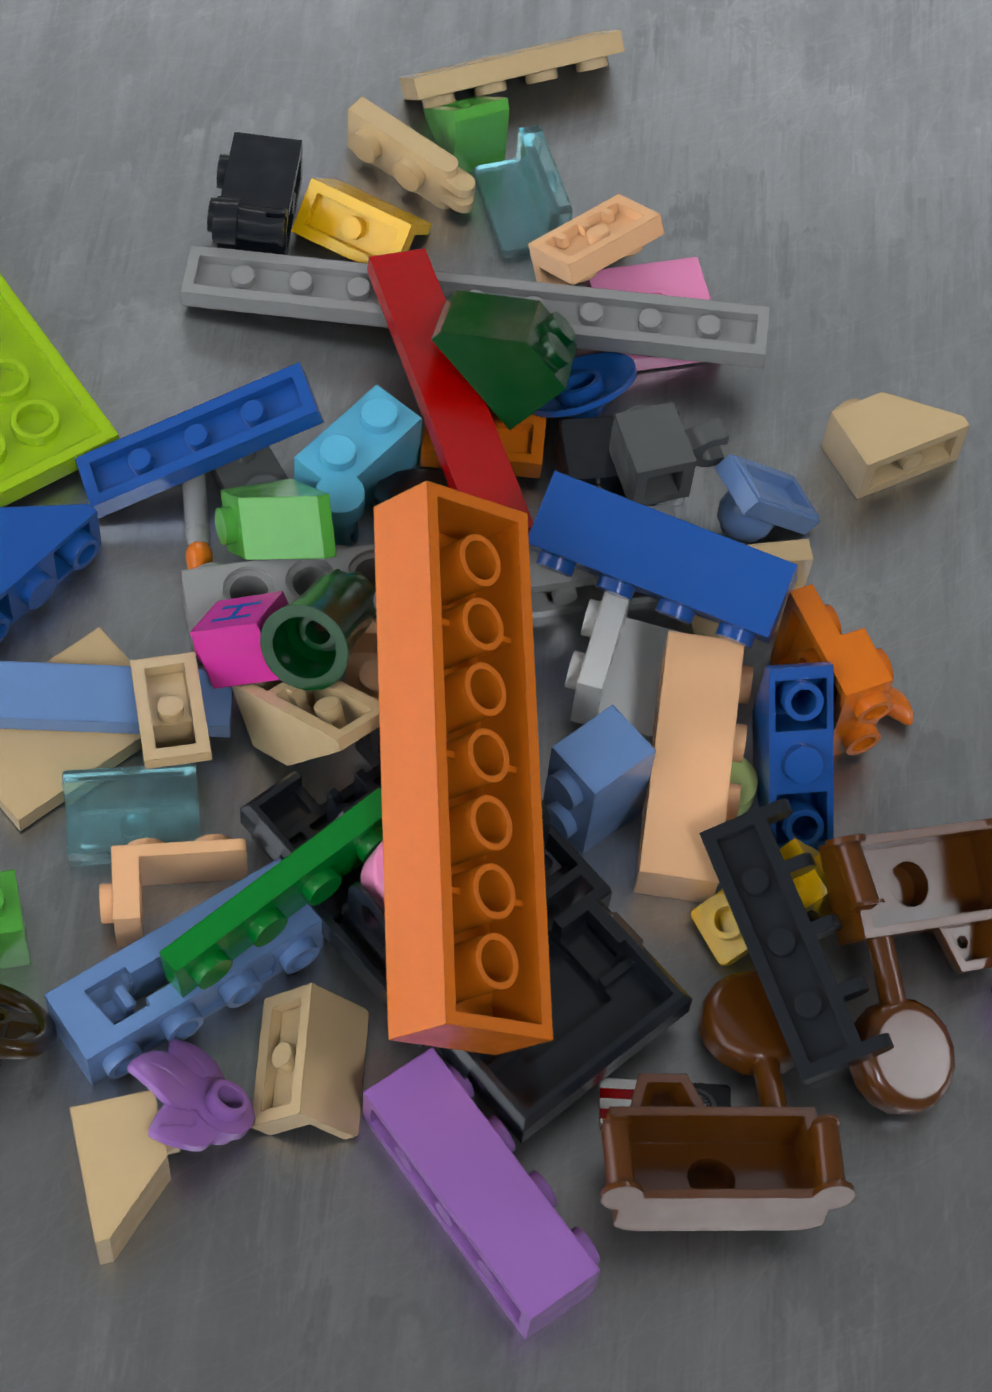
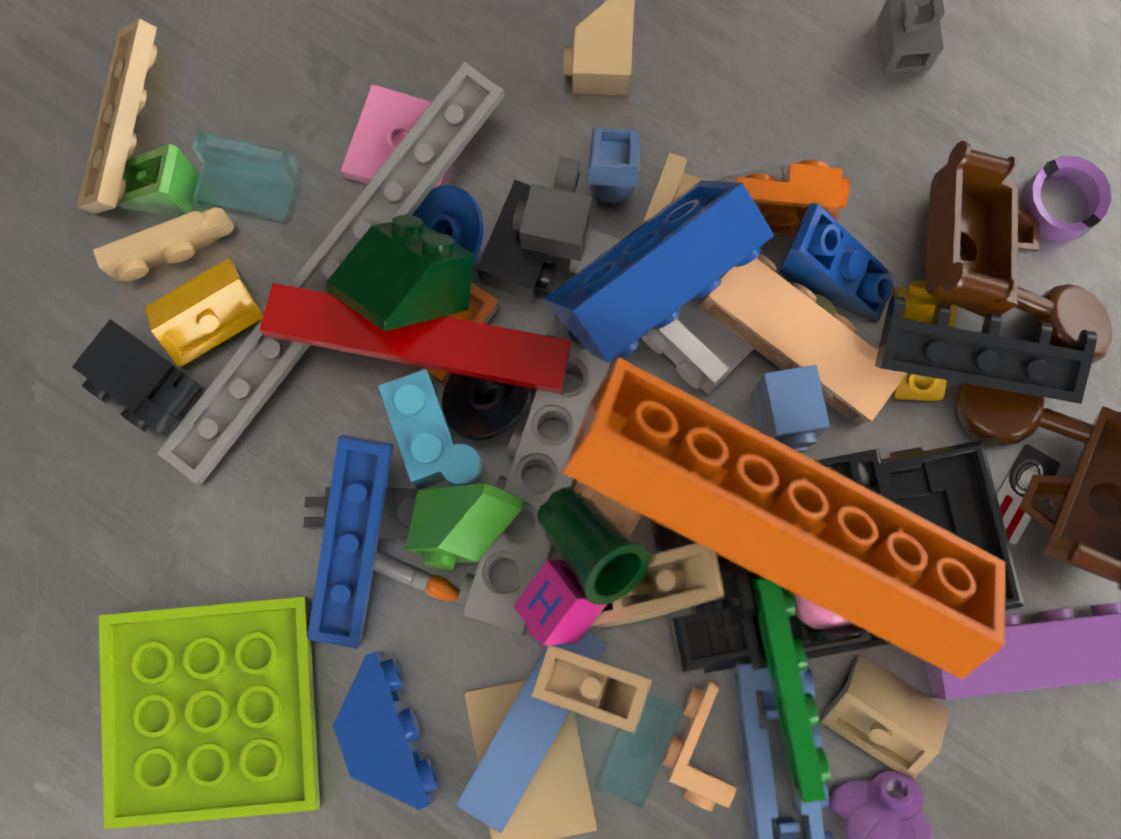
camera: 50 degrees left, 20 degrees up
light nougat bracket [528,194,664,285] -> none

